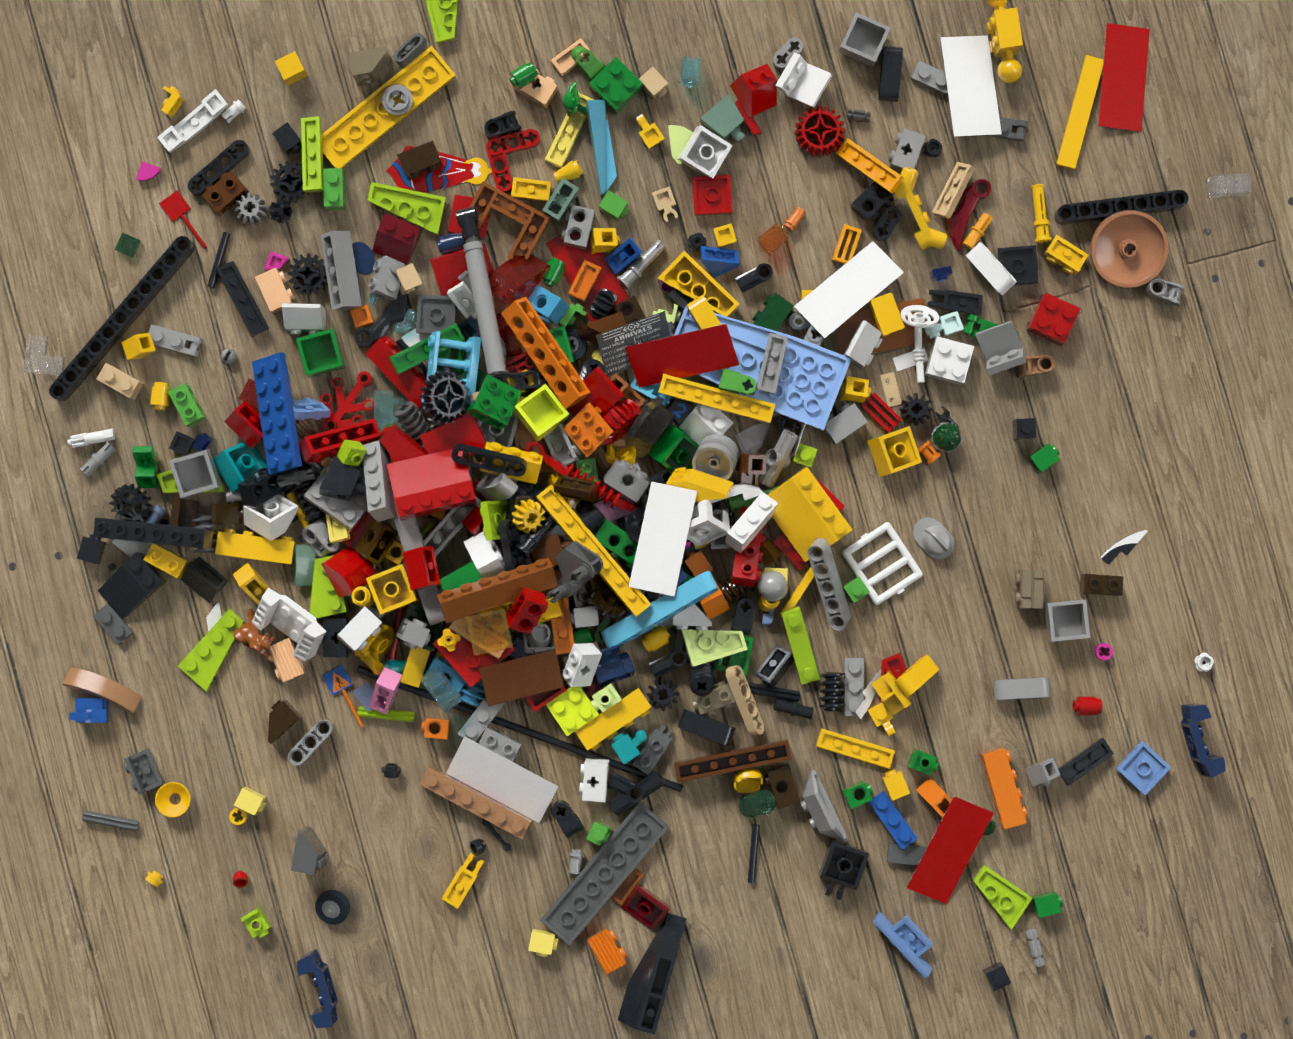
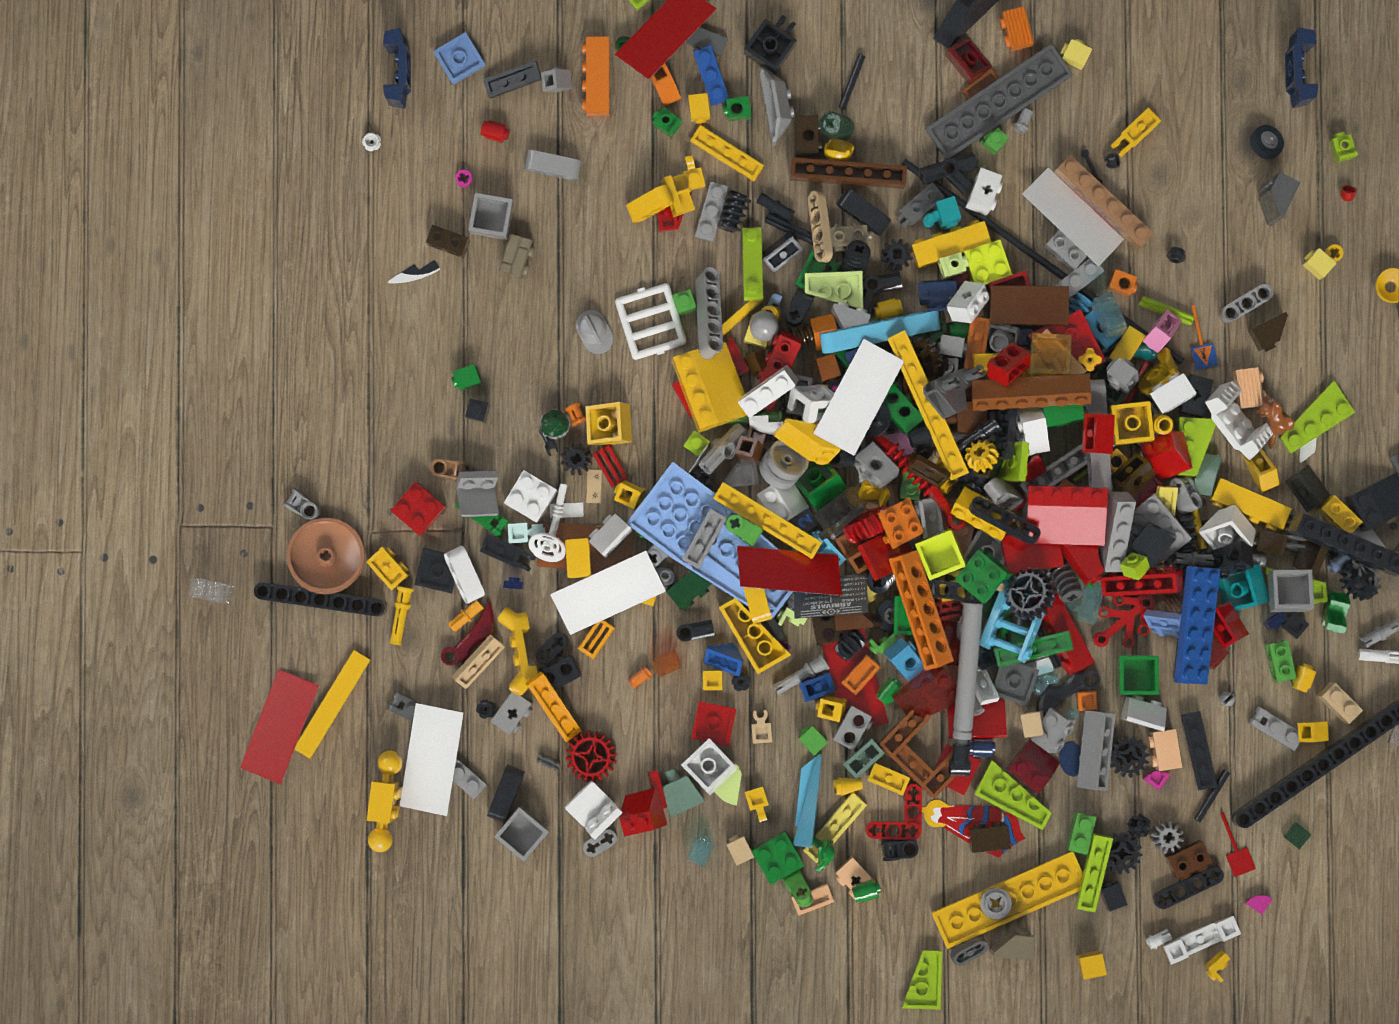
camera: 160 degrees left, 0 degrees up
sand blue sticker [352,682,374,712] -> none
black piece [552,800,584,839] -> none
light grey brick [824,403,867,445] -> none
white sticker [856,669,881,719] -> none

